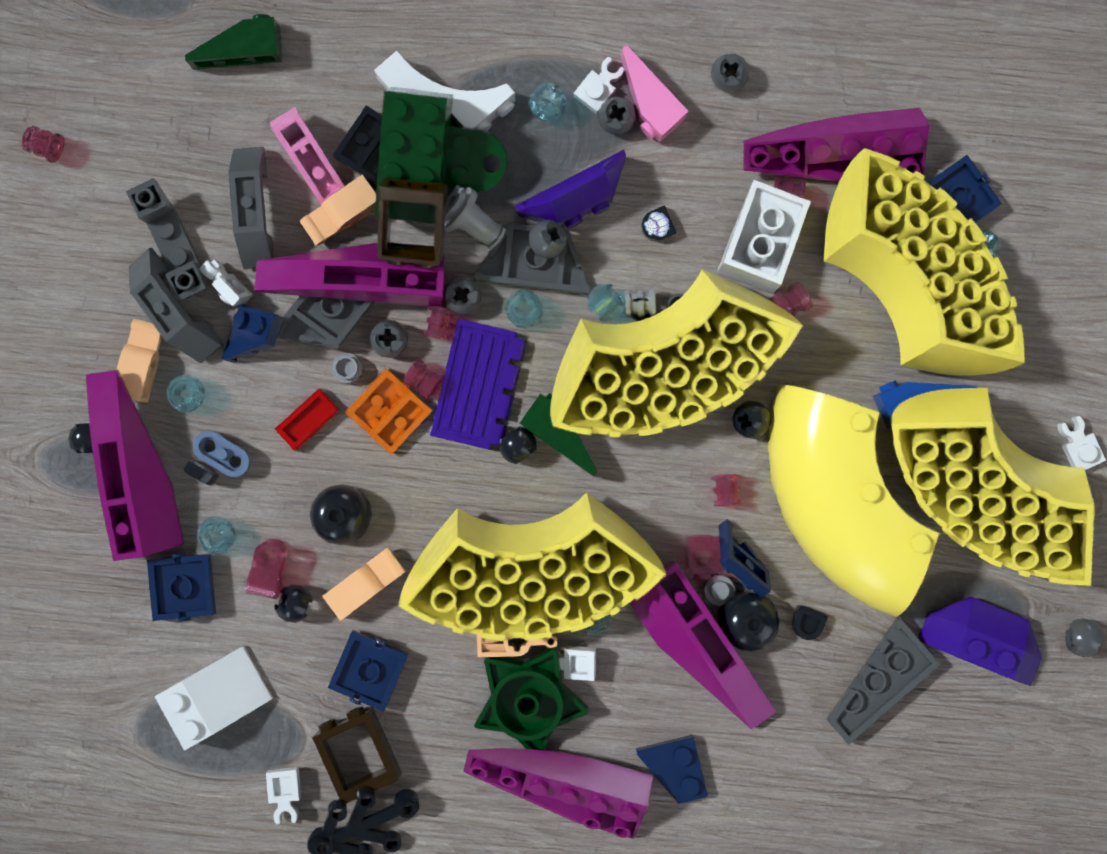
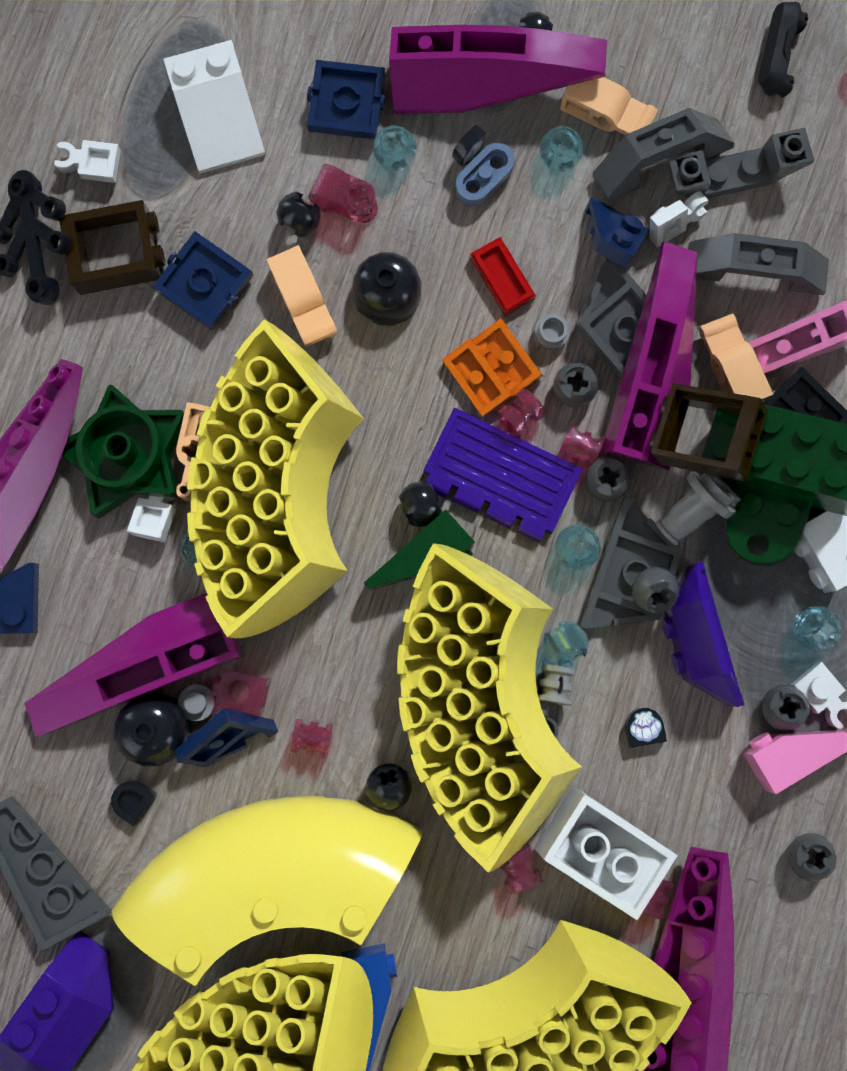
camera: 100 degrees right, 5 degrees down
none -> black piece [758,1,808,97]

